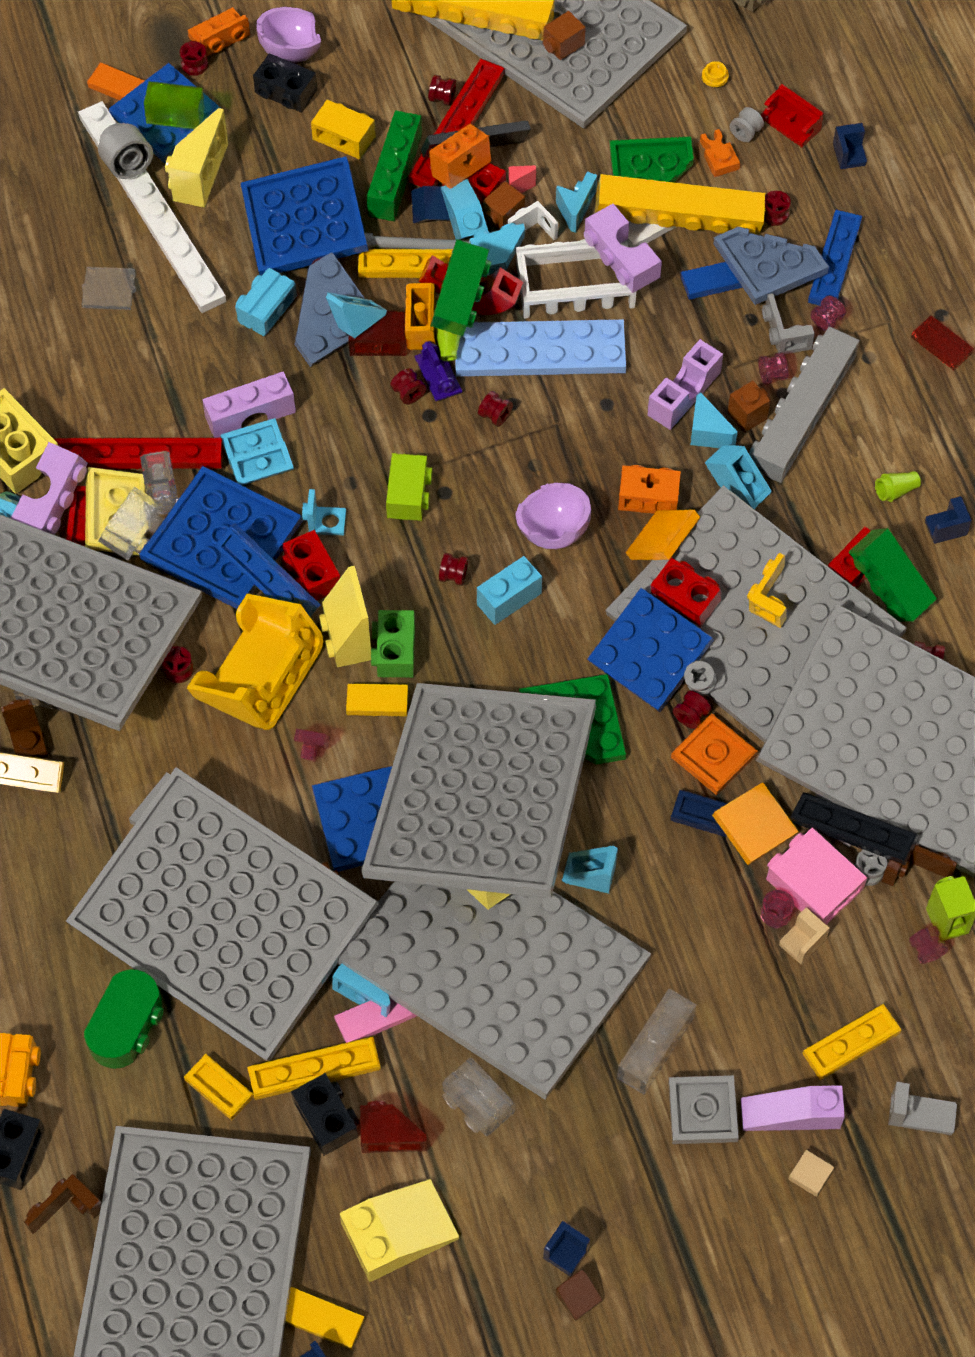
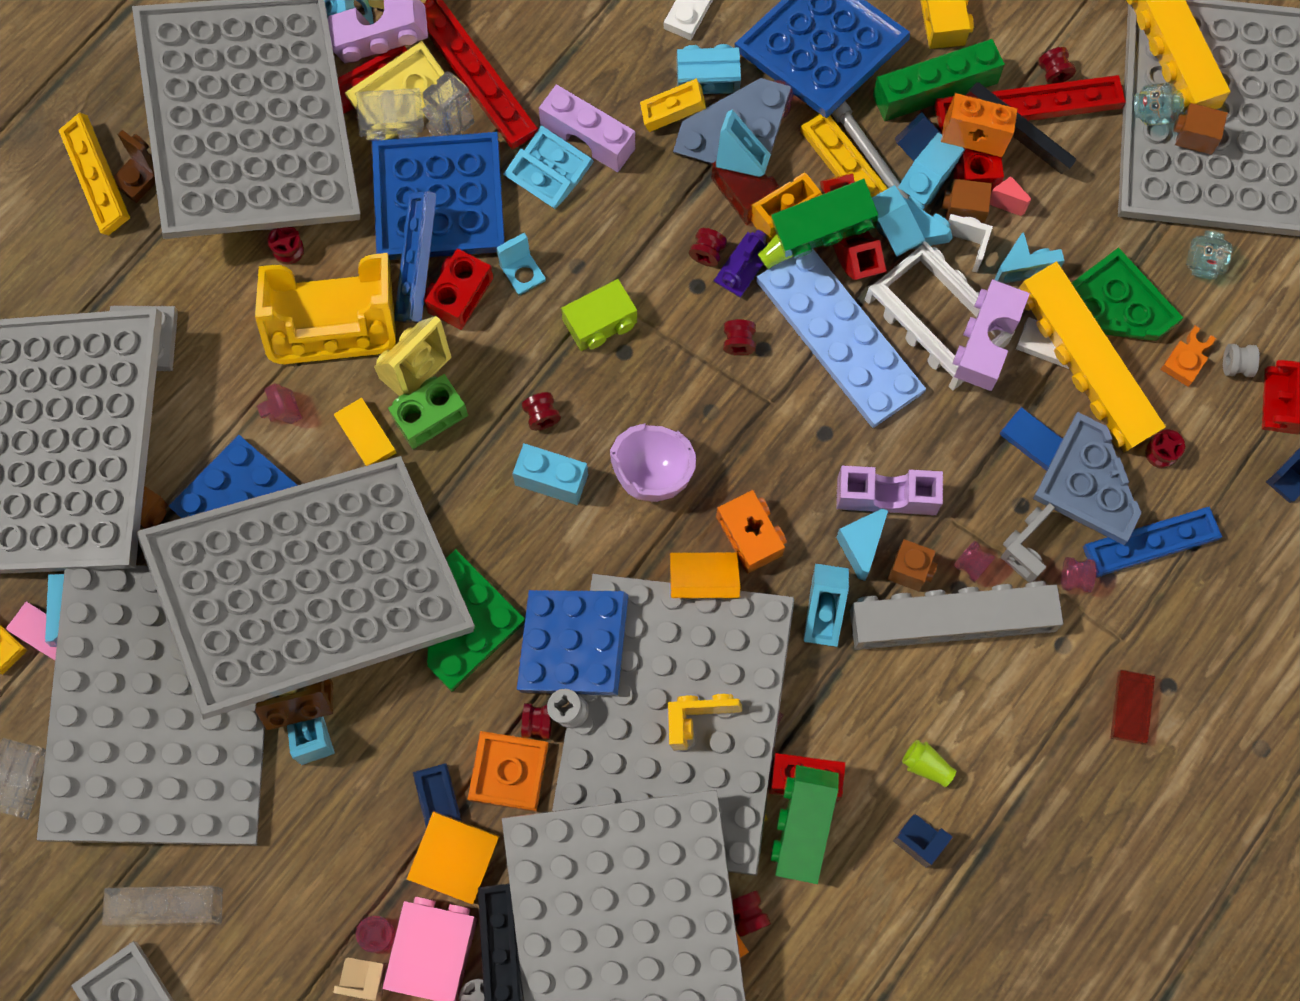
camera: 55 degrees right, 10 degrees up
red brick [650,557,721,628] -> none
yellow plate [702,61,729,87] -> none
none -> reddish brown bracket [255,678,333,730]
none -> yellow plate [640,78,706,132]
none -> medium azure slope [872,185,925,256]
none -> clear light blue head [1134,83,1184,126]
none -> clear light blue head [1186,230,1233,280]

